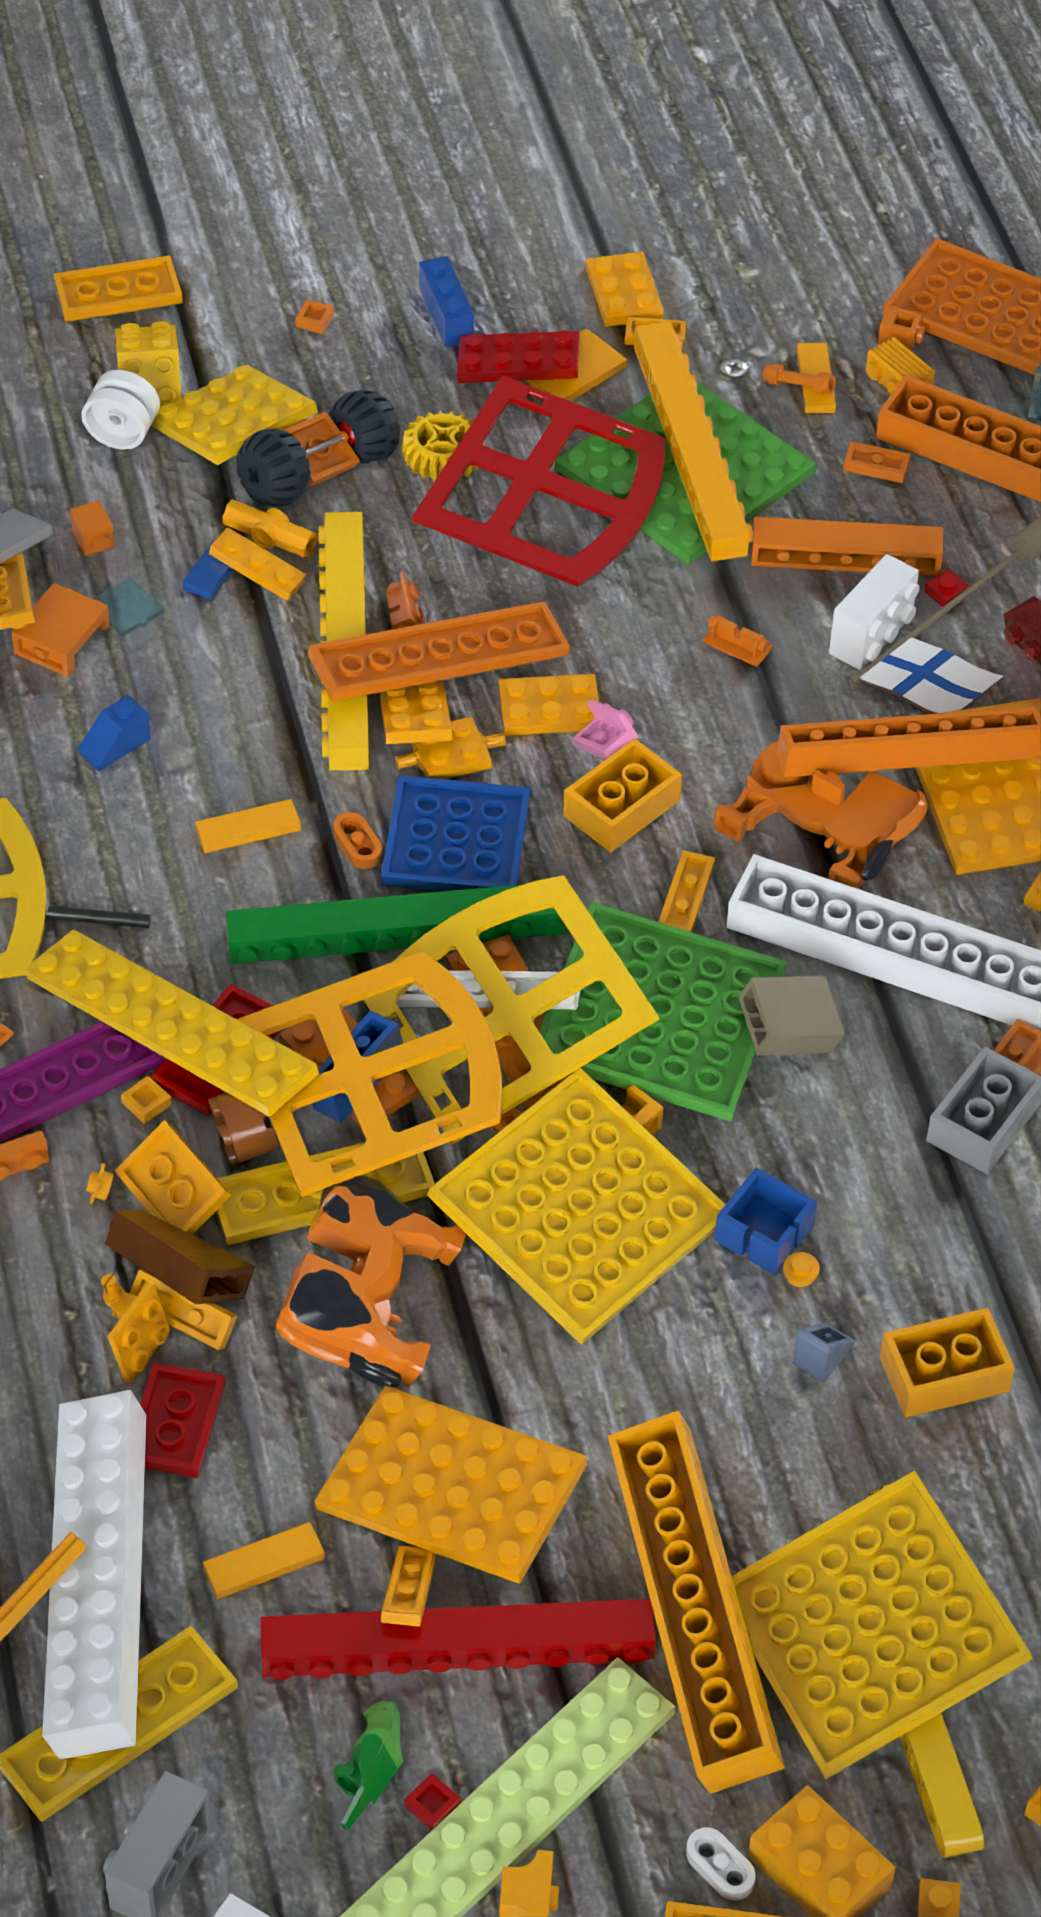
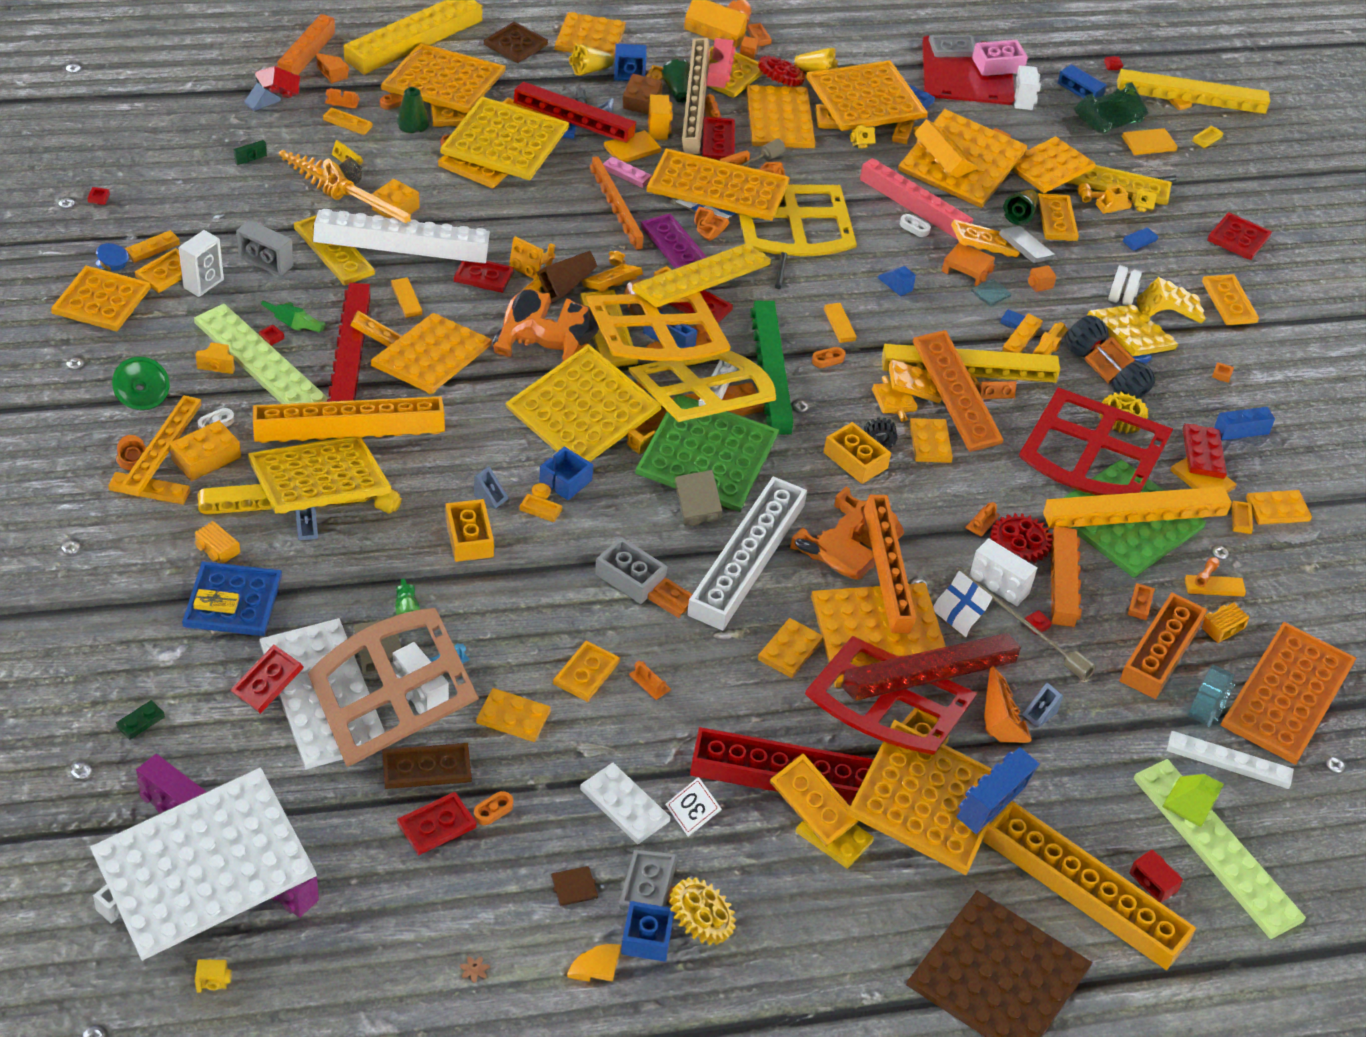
camera: 90 degrees right, 5 degrees down
blue plate [381,775,530,891] -> none
bright pink bracket [572,700,639,760] -> none
light orange plate [658,850,715,932] -> none
orange brick [877,306,925,351] -> none
none -> light orange tile [519,494,562,522]
none -> black tyre [864,417,898,449]
none -> red gear [990,513,1053,563]

